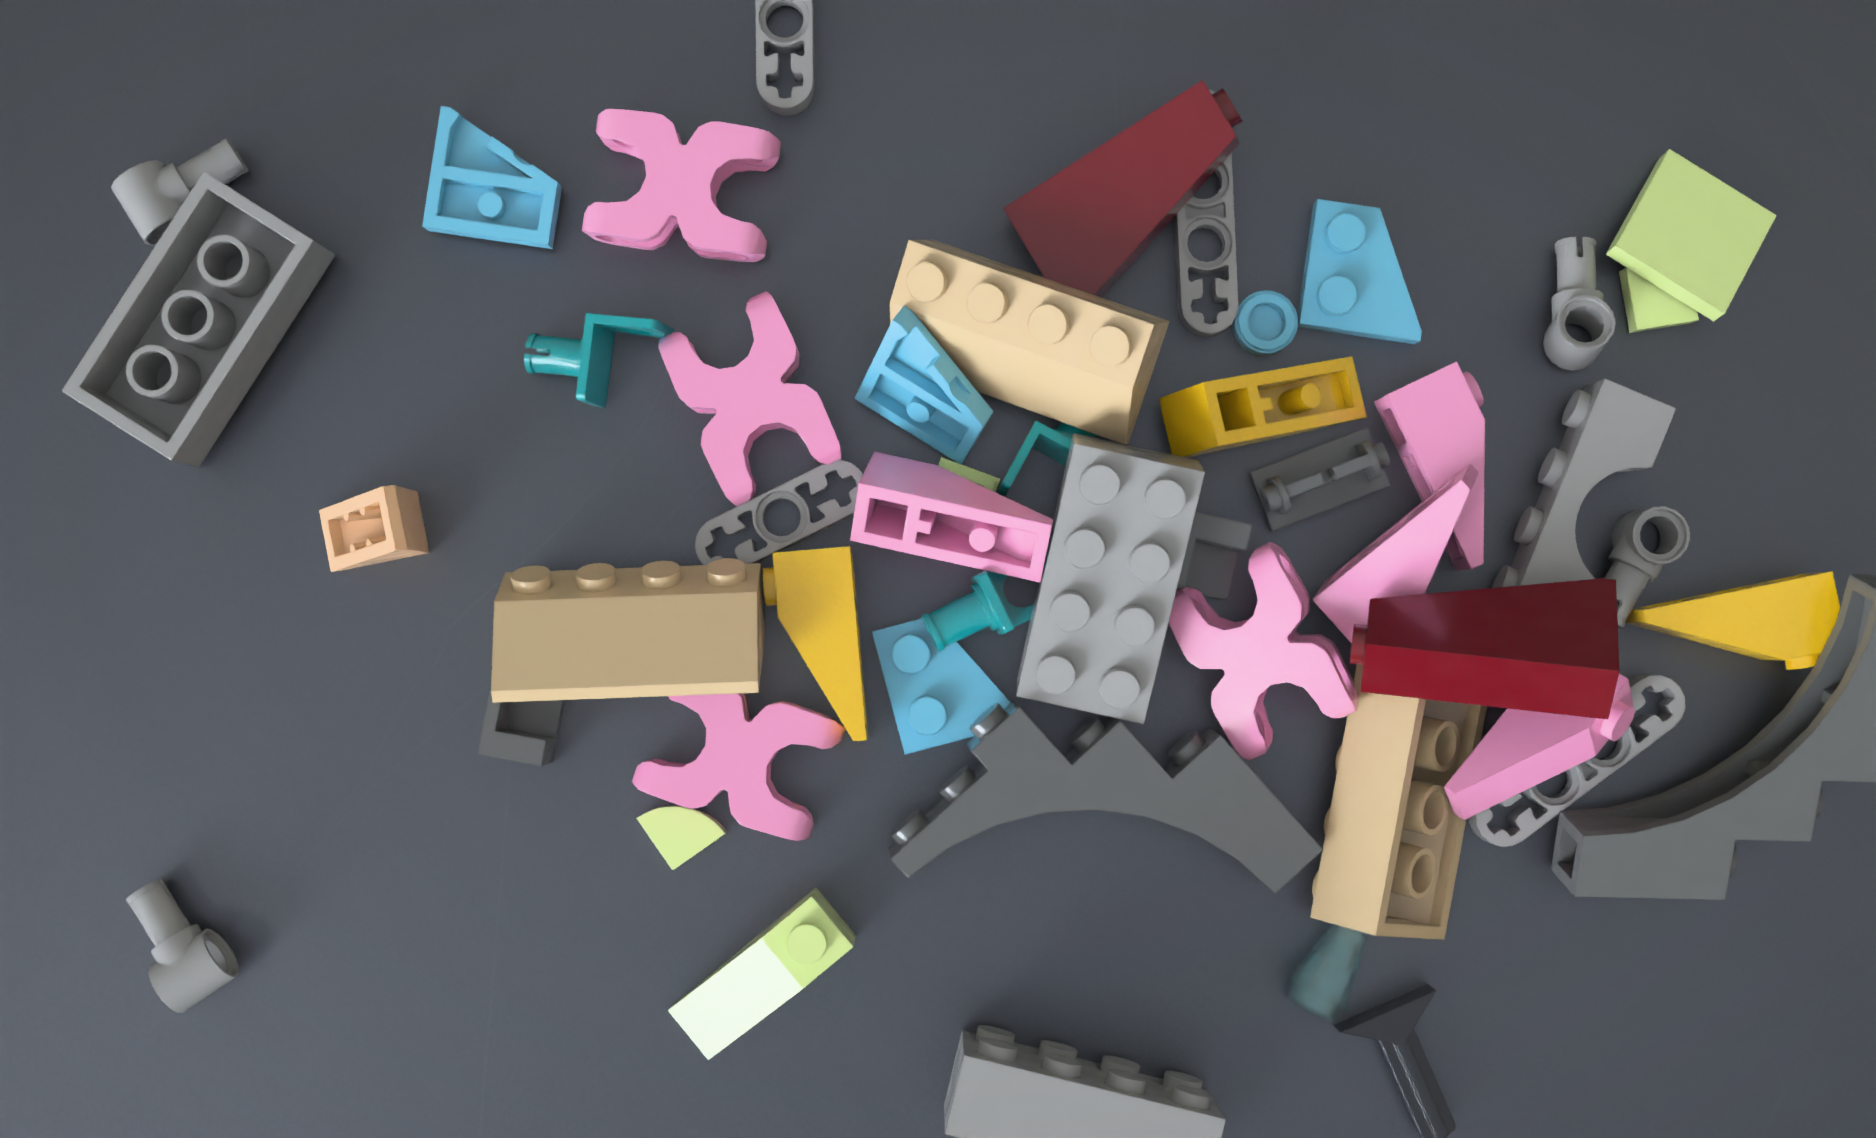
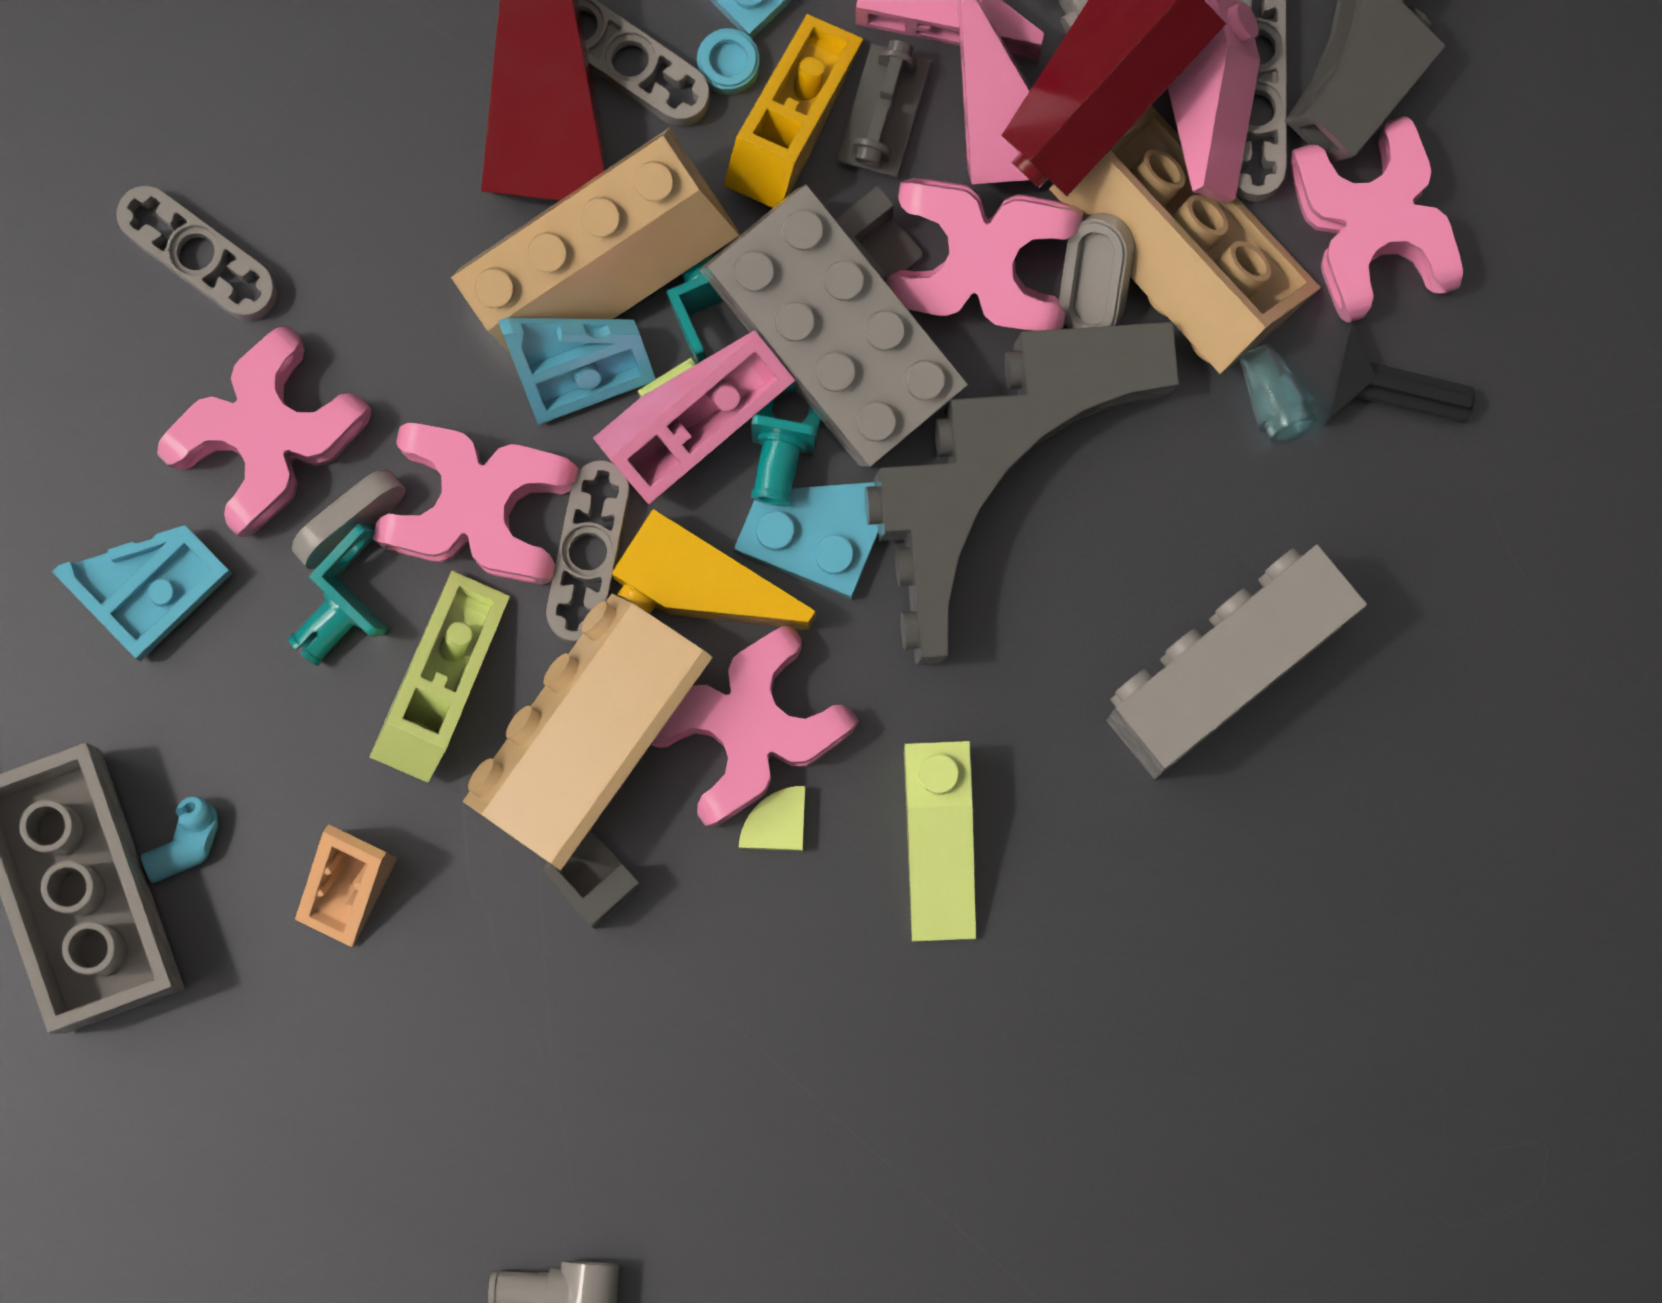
camera: 45 degrees left, 5 degrees down
none -> medium azure arm [141,796,219,884]
none -> light grey tile [292,470,406,569]
none -> yellowish green slope [369,571,510,783]
none -> light grey tile [1059,213,1135,329]
none -> bright pink piece [1290,116,1463,323]

